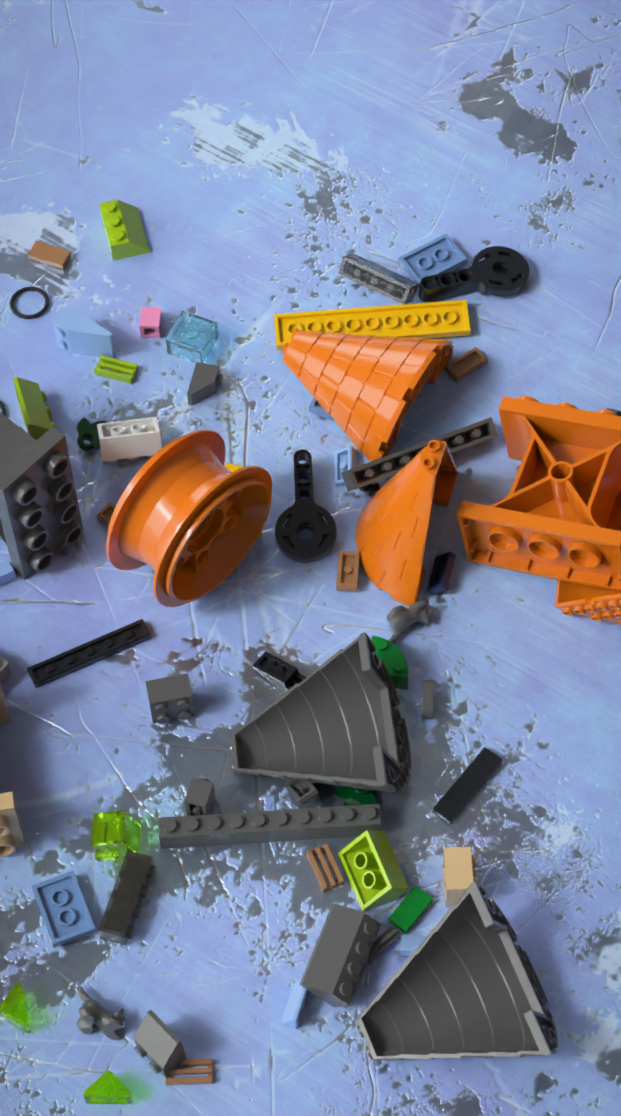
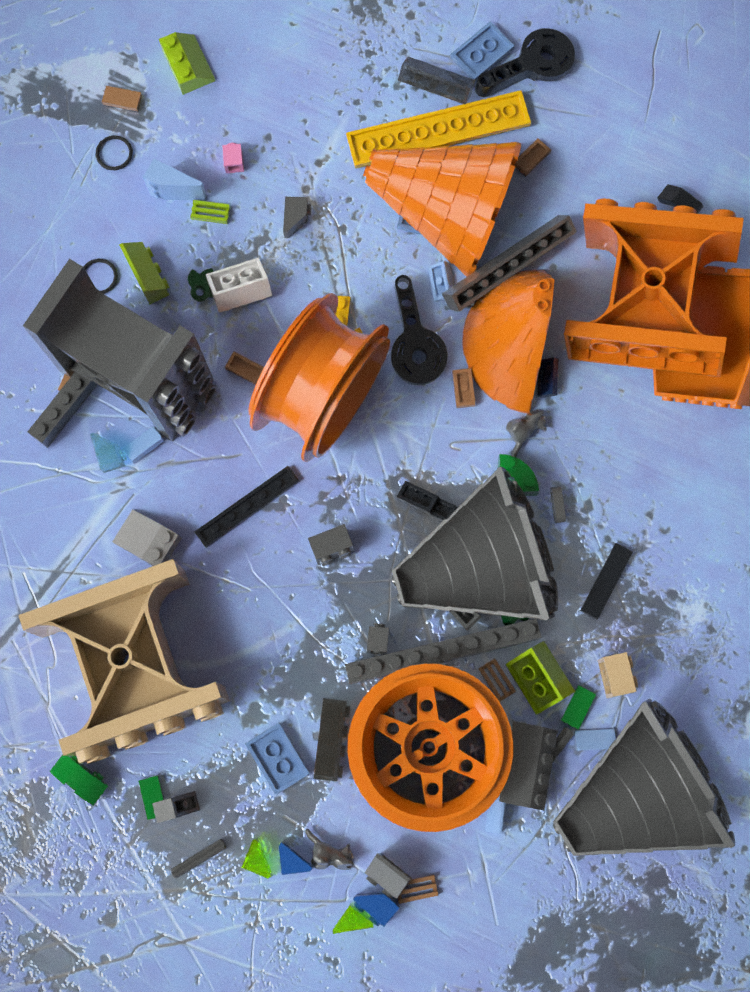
camera: 10 degrees left, 20 degrees up
clear neon green plate [90,810,141,862] -> none
clear light blue container [166,311,219,363] -> none
none -> blue slope [279,841,313,875]
none -> orange wheel [347,664,513,832]
none -> blue slope [353,892,400,927]

